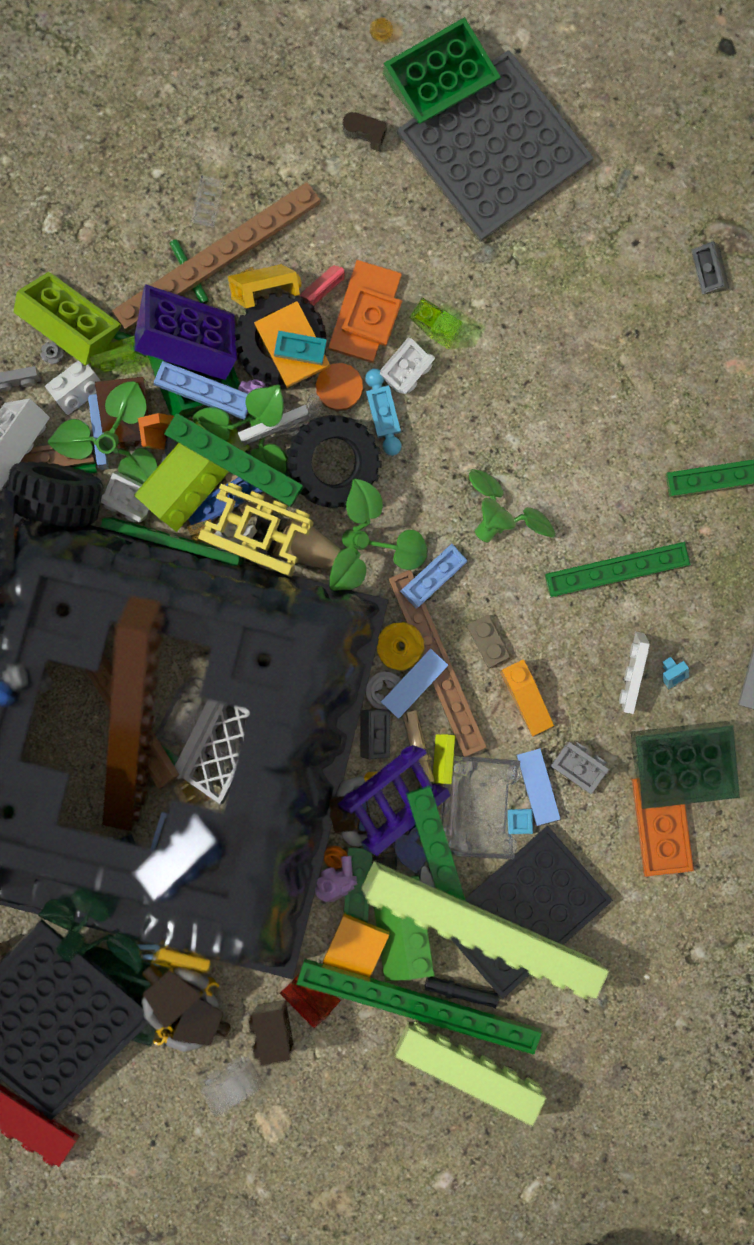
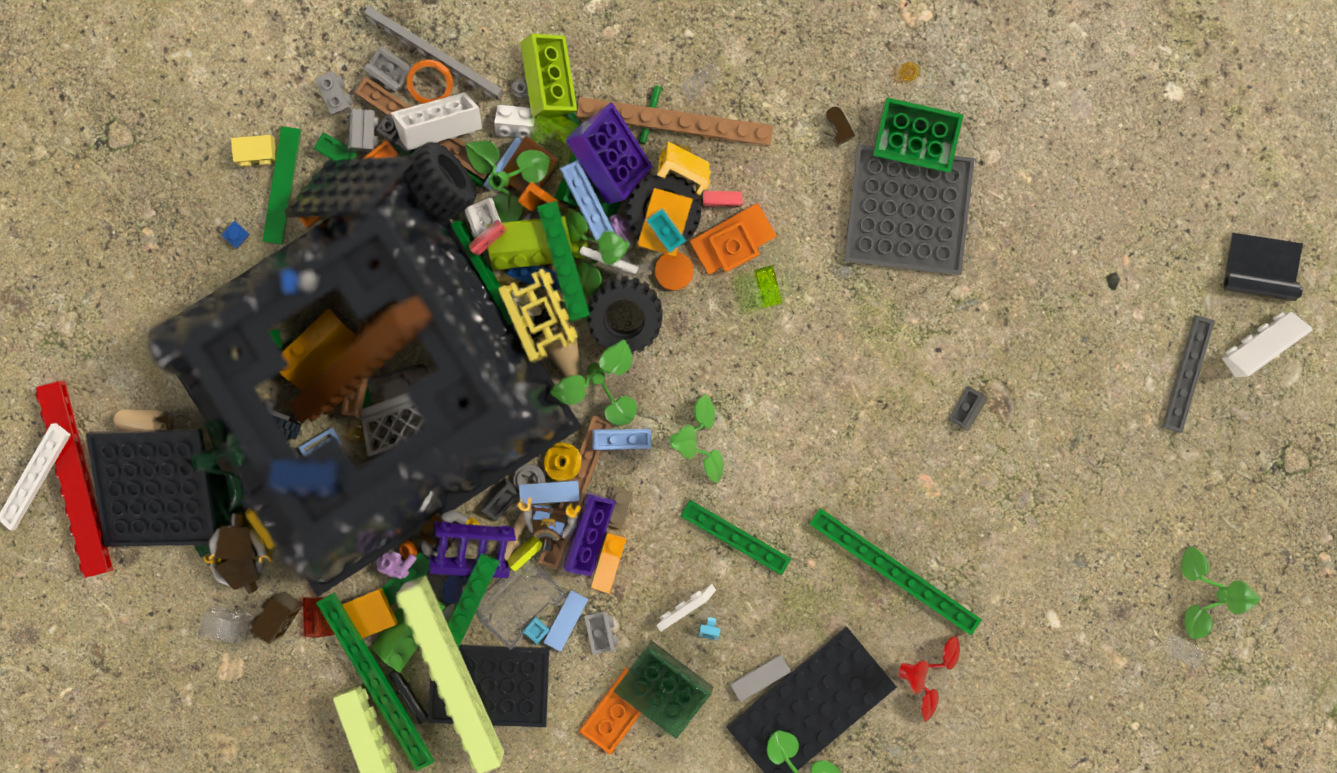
camera: 40 degrees right, 5 degrees up
medium azure plate [365,369,402,456] -> none
white bracket [380,338,435,394] -> none
none -> light orange slope [280,309,357,391]
none -> coral slope [469,219,507,256]
none -> torso [518,498,581,551]
none -> dark purple slope [562,492,616,576]

